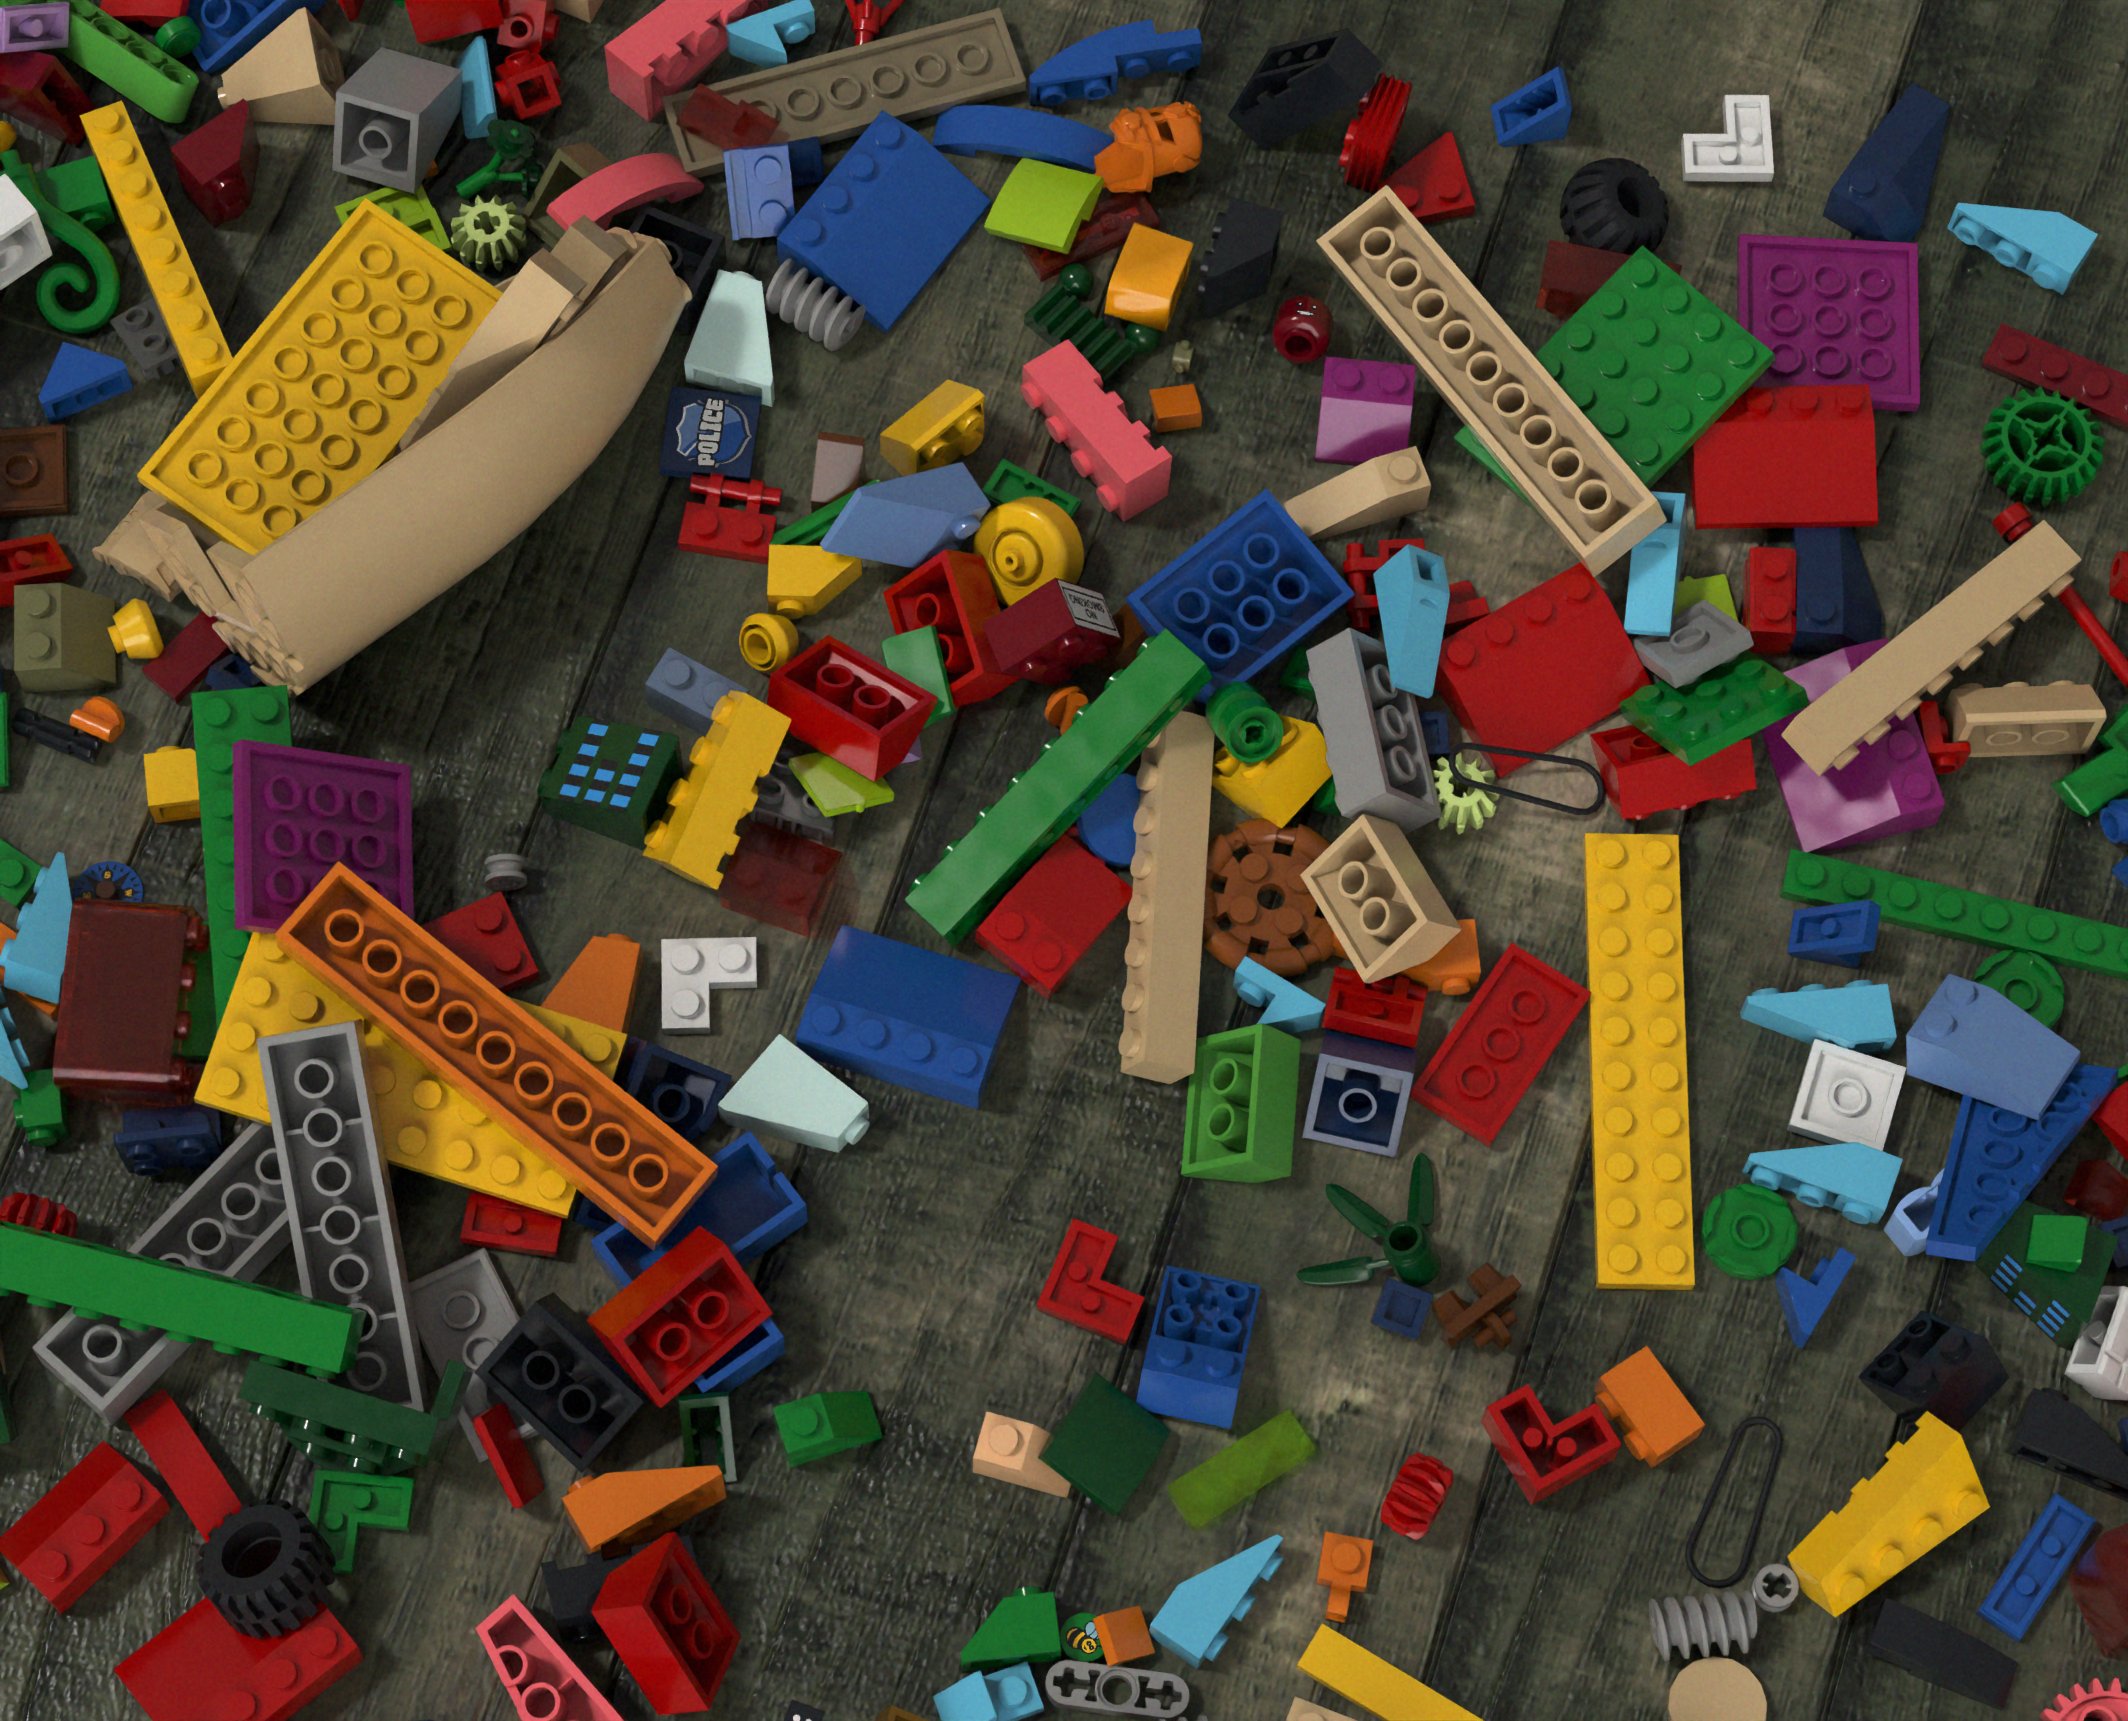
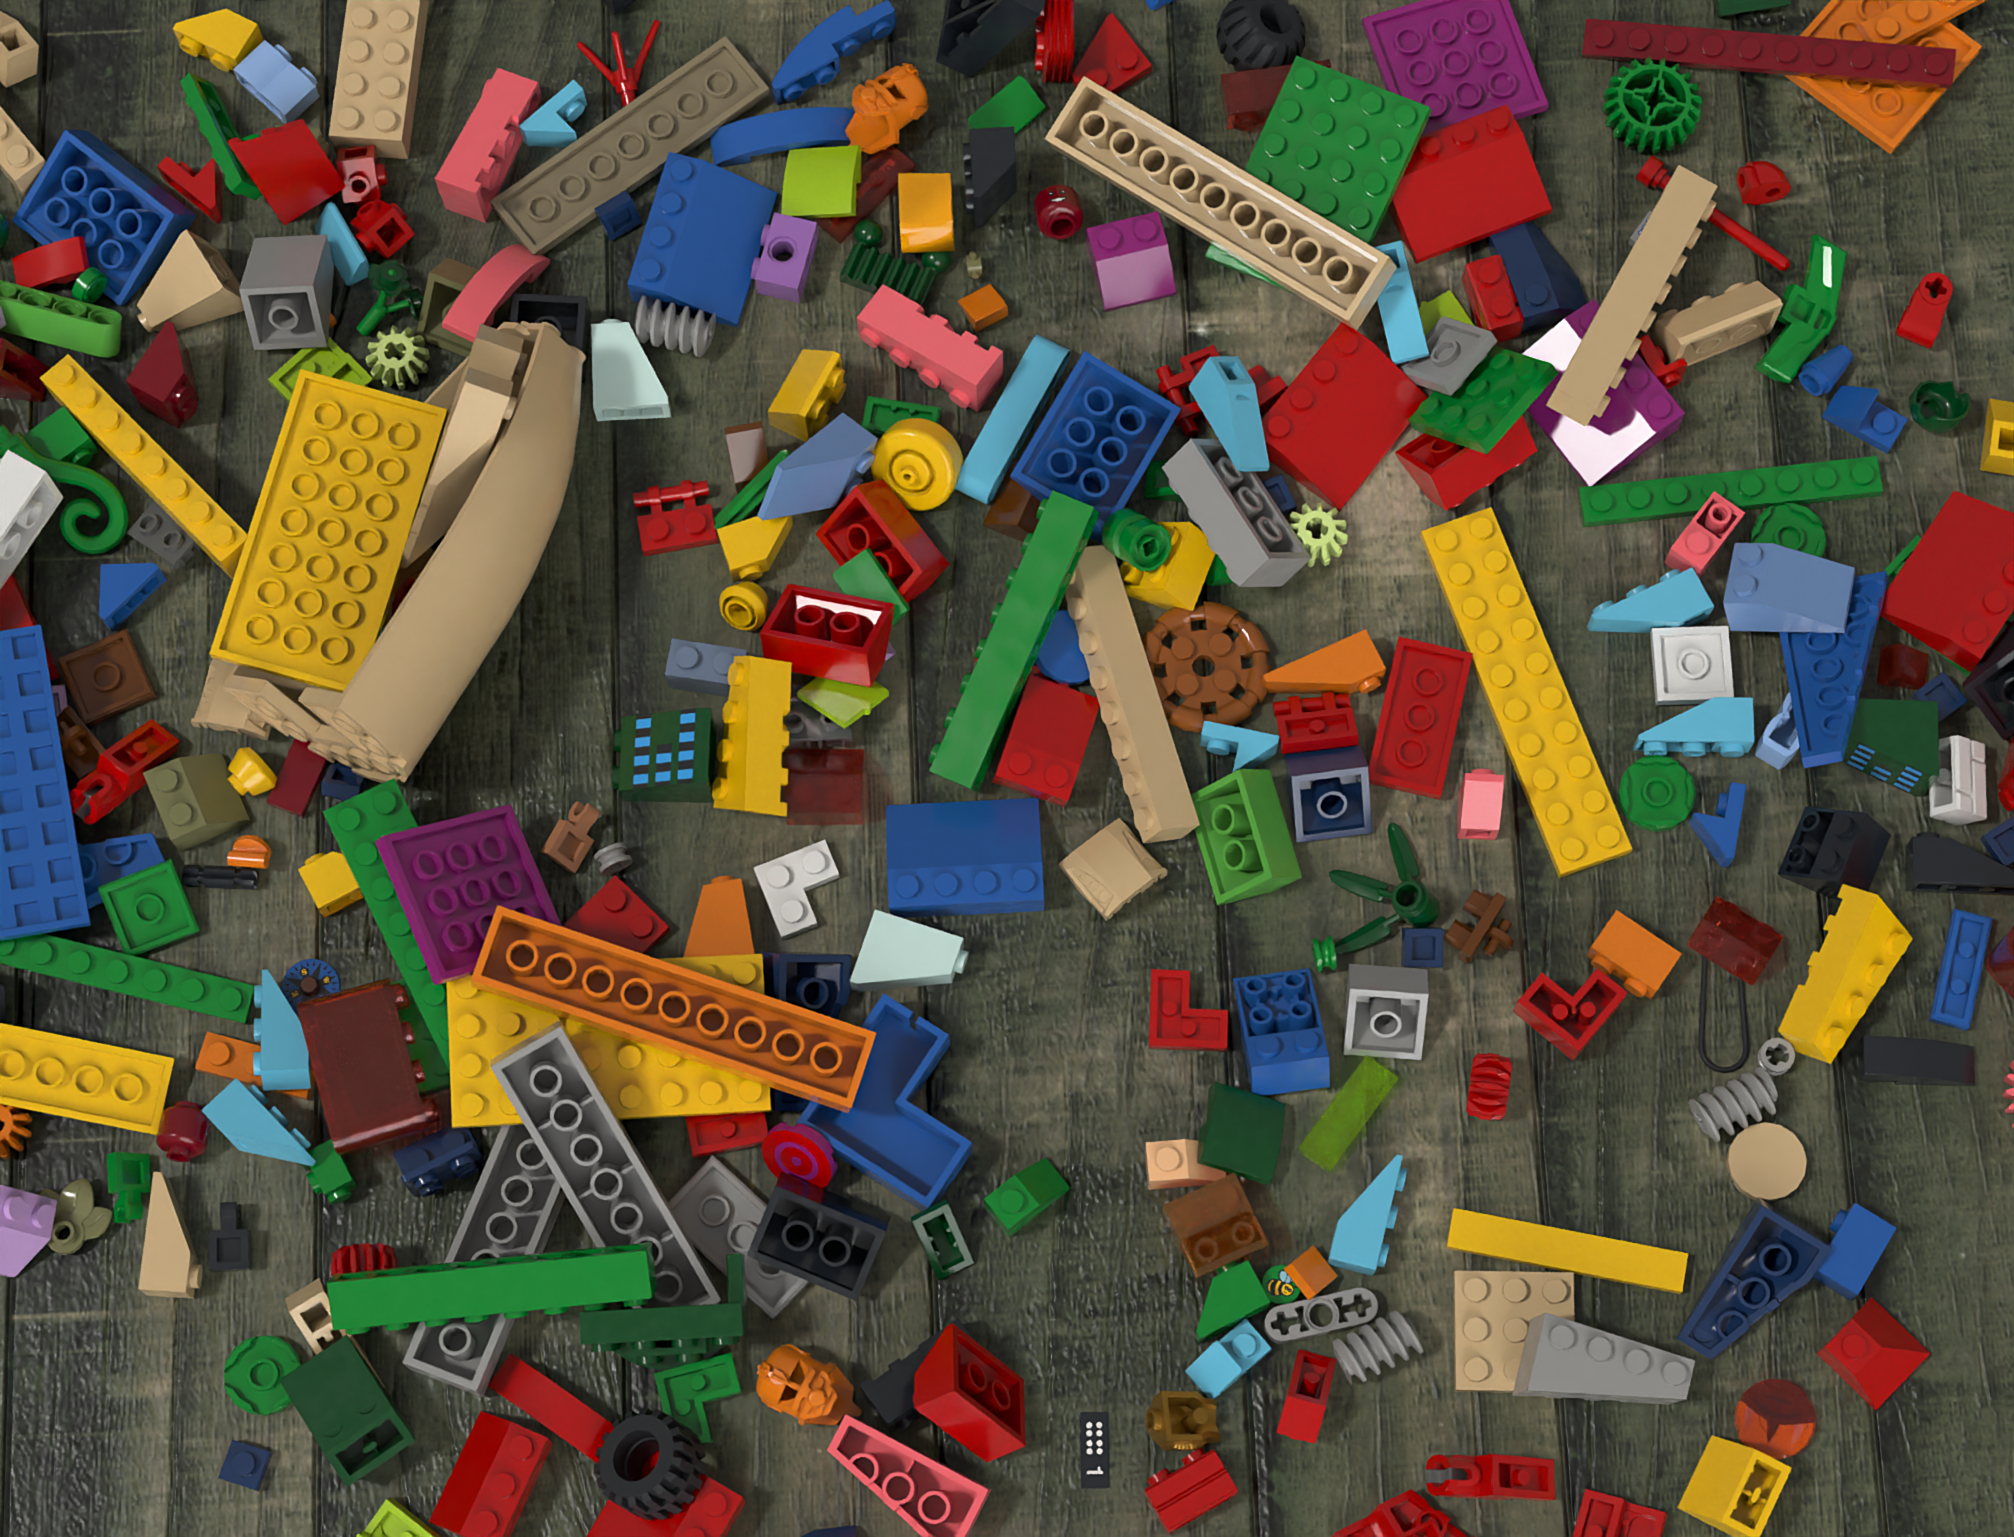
camera: 15 degrees left, 5 degrees up
red slope [470,1403,544,1509] -> none
orange slope [562,1465,727,1559] -> none
red slope [587,1225,773,1409] -> none
tile [659,387,762,483] -> none
clear red slope [676,83,780,149] -> none
plate [722,142,795,240] -> none
dark red brick [982,578,1122,686] -> none
orange plate [1044,686,1088,735] -> none
tan slope [1283,446,1431,542] -> none
tan slope [1300,814,1462,984] -> none
orange plate [1316,1531,1374,1623] -> none
black piece [1448,743,1605,815] -> none
blue slope [1787,900,1881,969] -> none
green slope [2025,1215,2088,1273] -> none
none -> nougat plate [540,801,600,873]
none -> medium lavender brick [751,212,819,303]
none -> orange helmet [756,1344,862,1426]
none -> red tile [761,1122,838,1188]
none -> medium azure beam [955,334,1071,505]
none -> green slope [967,75,1046,135]
none -> tan slope [1059,818,1167,921]
none -> clear orange slope [1162,1173,1269,1278]
none -> green bush [1311,935,1337,973]
none -> light grey slope [1343,964,1429,1060]
none -> coral slope [1457,769,1504,840]
none -> coral slope [1664,491,1745,579]
none -> clear red bracket [1687,896,1783,985]

